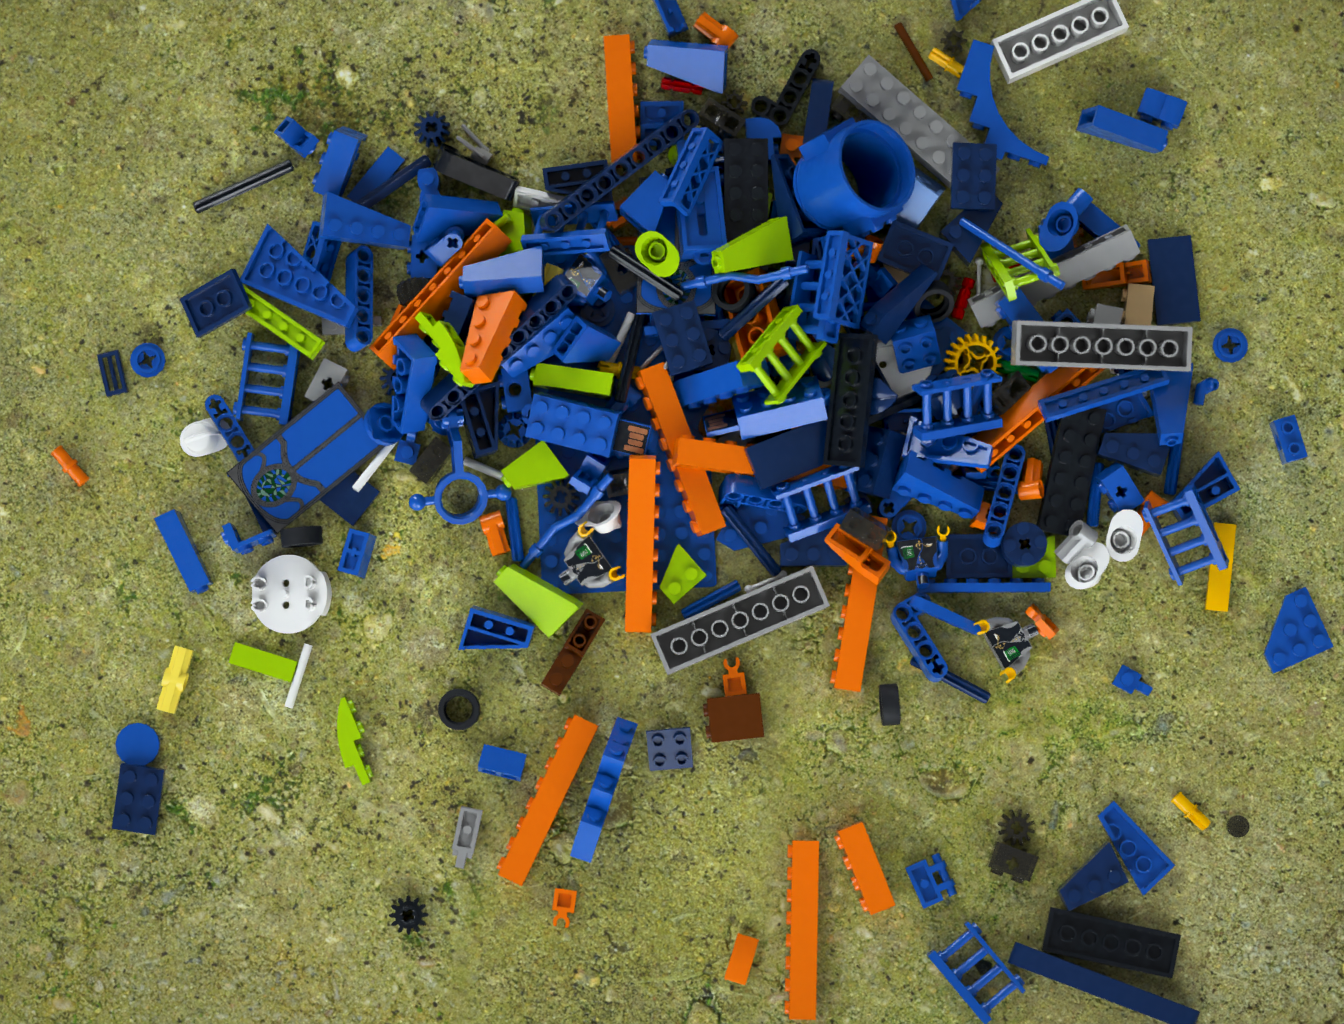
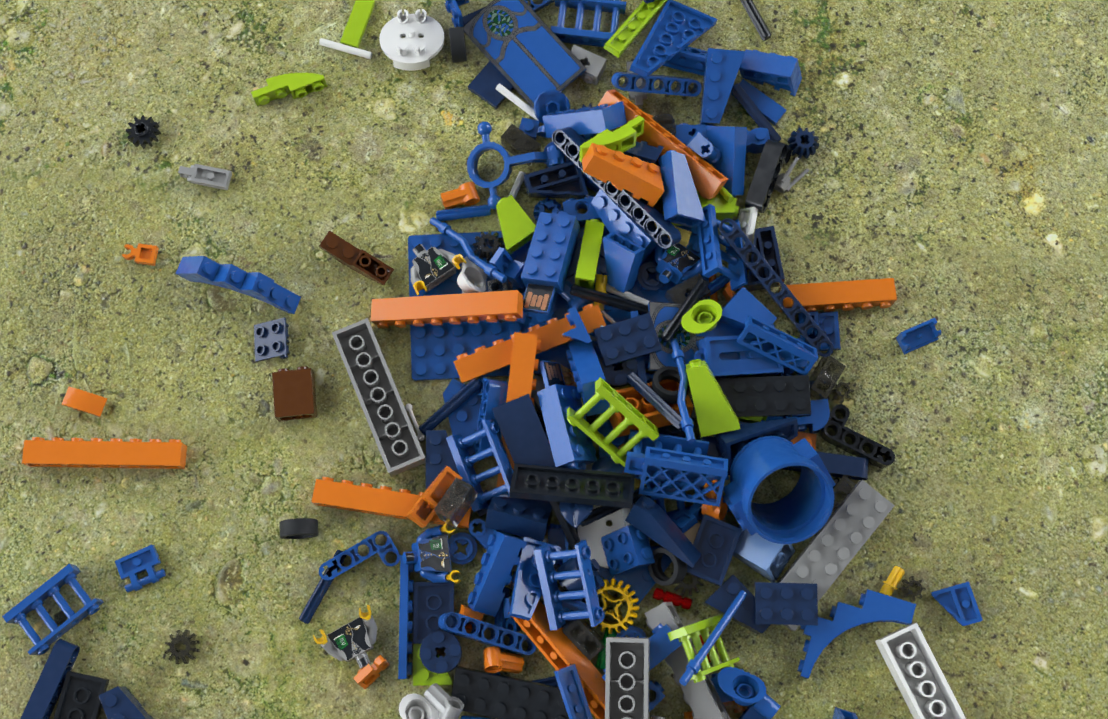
camera: 85 degrees right, 10 degrees down
blue brick [273,116,320,158] -> none
blue hinge [338,528,377,579] -> none
black tyre [438,689,480,730] -> none
blue wedge [458,605,536,650] -> none
blue hinge [478,744,527,782] -> none
lime slope [494,563,583,638] -> none
orange brick [497,714,599,886] -> none
slope [644,39,728,94] -> none
lime wing [659,544,707,604] -> none
red axle [661,77,703,95] -> none
blue axle [681,580,741,619] -> none
orange piece [693,12,739,49] -> none
orange plate [722,657,747,697] -> none
orange brick [834,821,896,915] -> none
reddish brown bar [894,22,934,82] -> none
blue beam [909,595,981,636] -> none
white hinge [975,257,984,295] -> none
clear smoke brick [986,841,1039,884] -> none
none -> blue slope [562,306,592,344]

